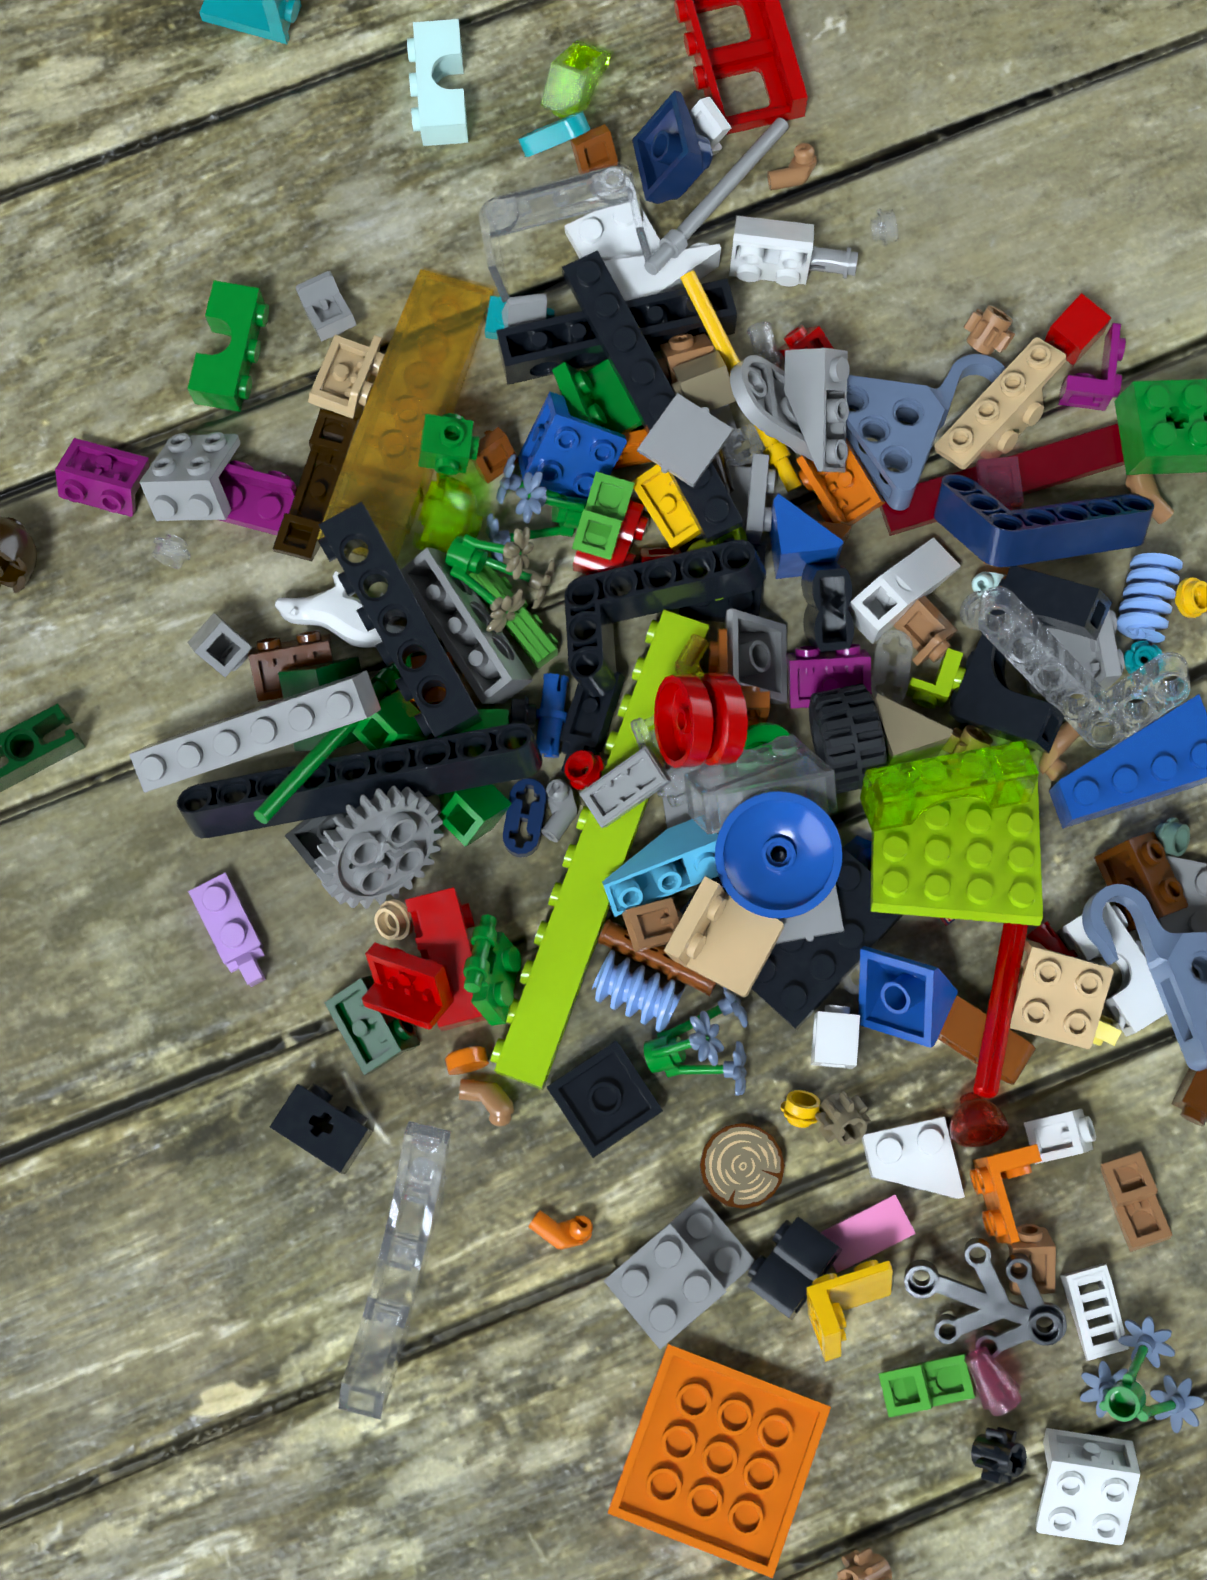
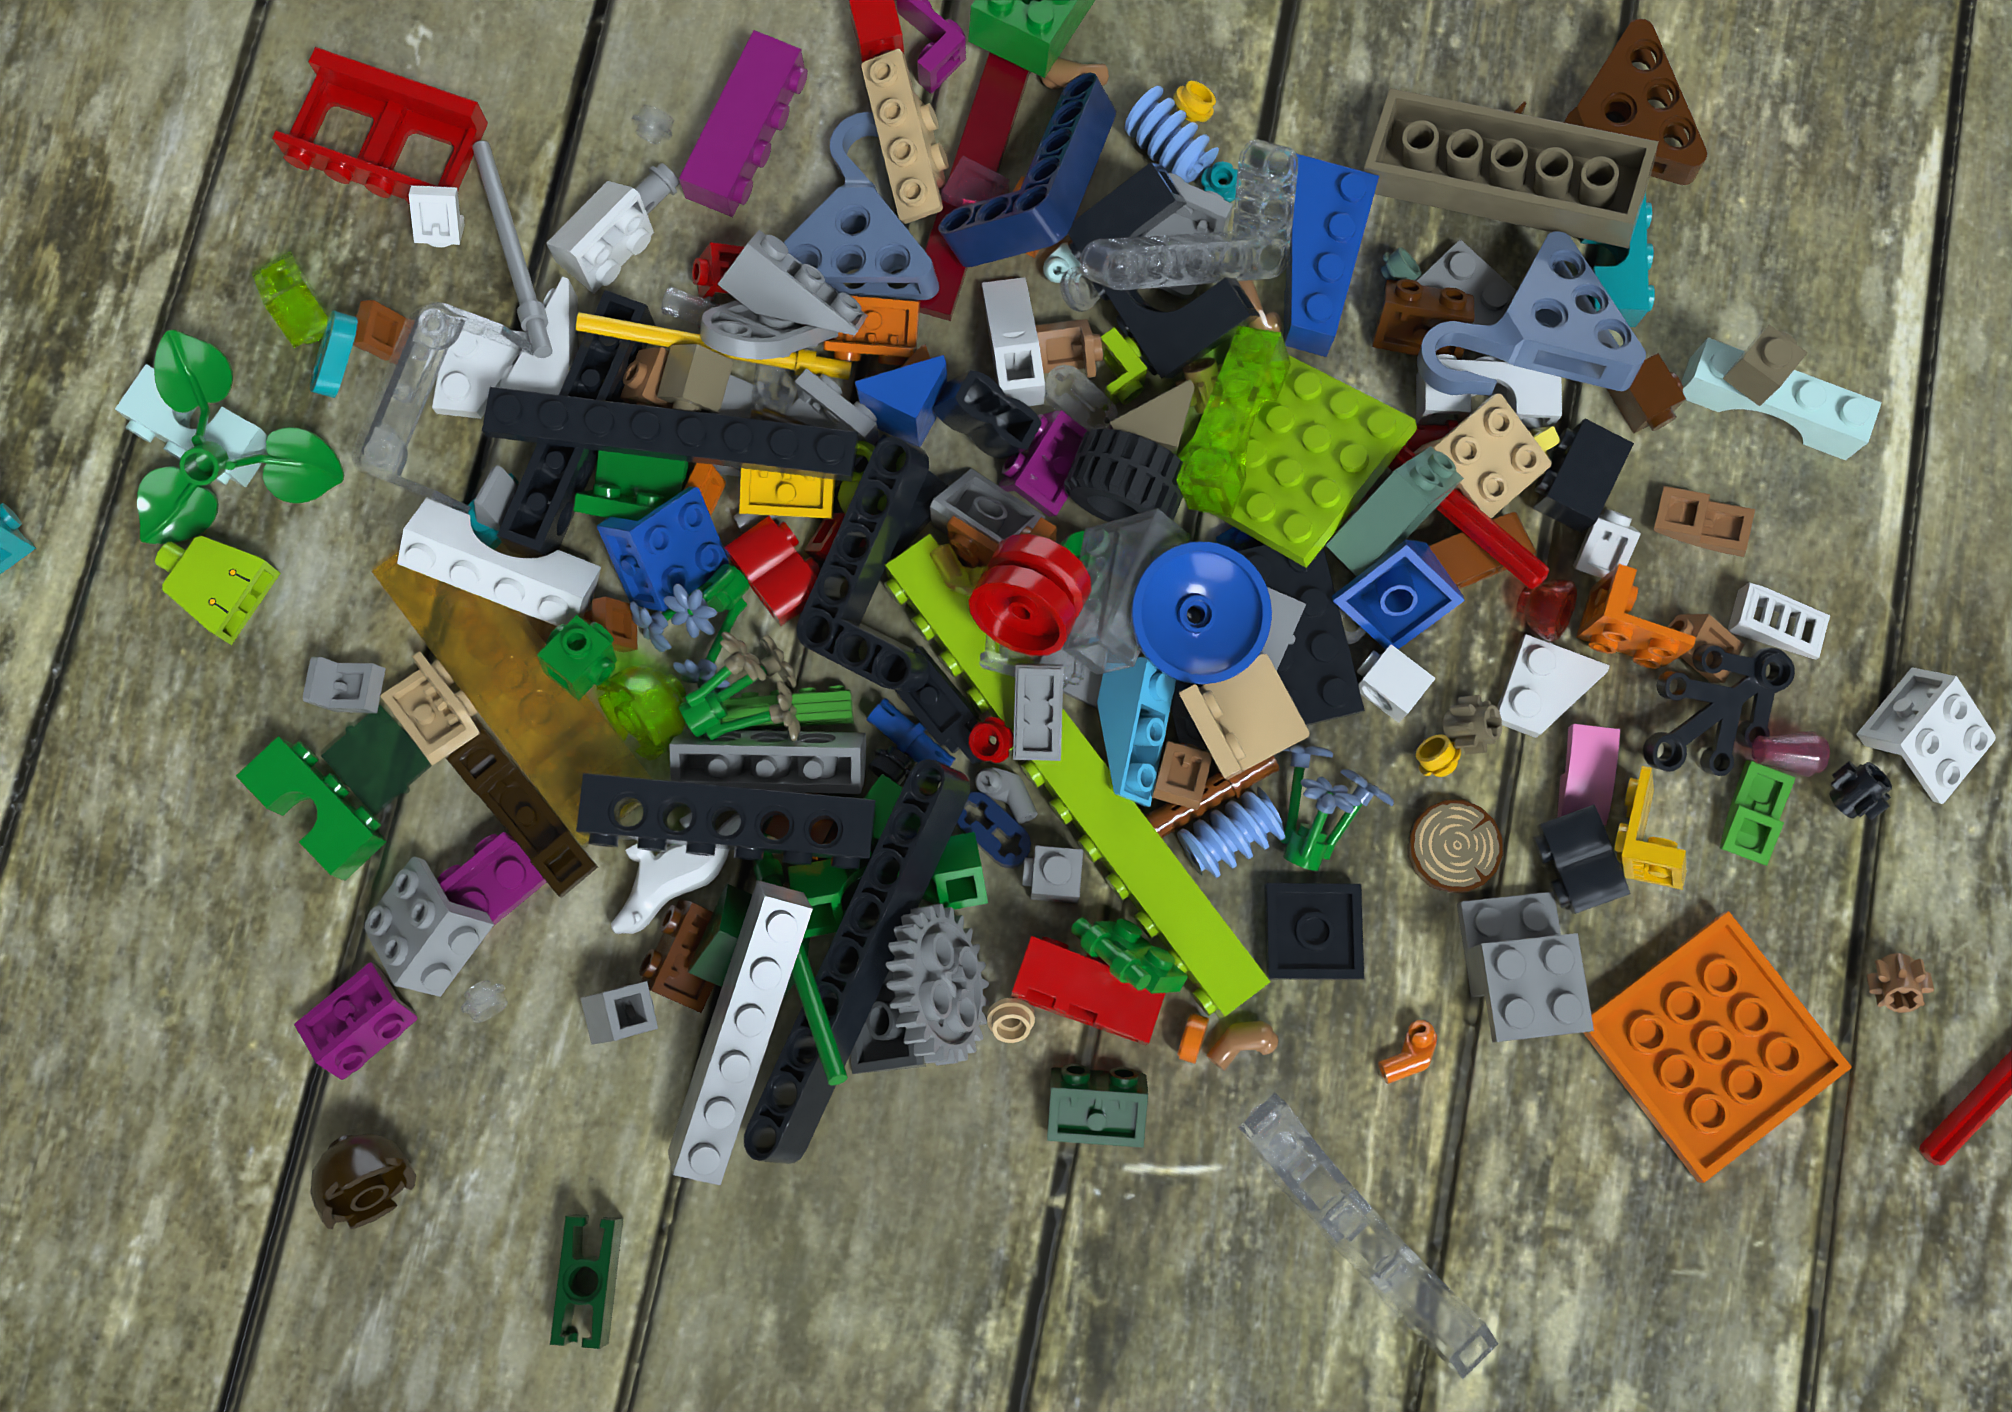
camera: 60 degrees left, 0 degrees up
lavender hinge [188,873,266,987] -> none
black brick [269,1082,373,1174] -> none
red bracket [362,942,454,1029] -> none
bright green slope [572,472,635,560] -> none
dark blue slope [632,90,713,204] -> none
light grey piece [637,393,733,487] -> none
medium nougat arm [767,143,817,191] -> none
medium nougat gear [964,306,1015,356] -> none
sand blue plant [1080,1316,1205,1433] -> none
none -> green plant [137,329,345,544]
none -> lime torso [155,535,281,645]
none -> clear green piece [321,704,432,816]
none -> white arch [397,498,601,626]
none -> magenta brick [679,30,808,218]
none -> light grey brick [1022,846,1083,904]
none -> sand green window [1326,446,1464,576]
none -> black brick [1533,418,1634,533]

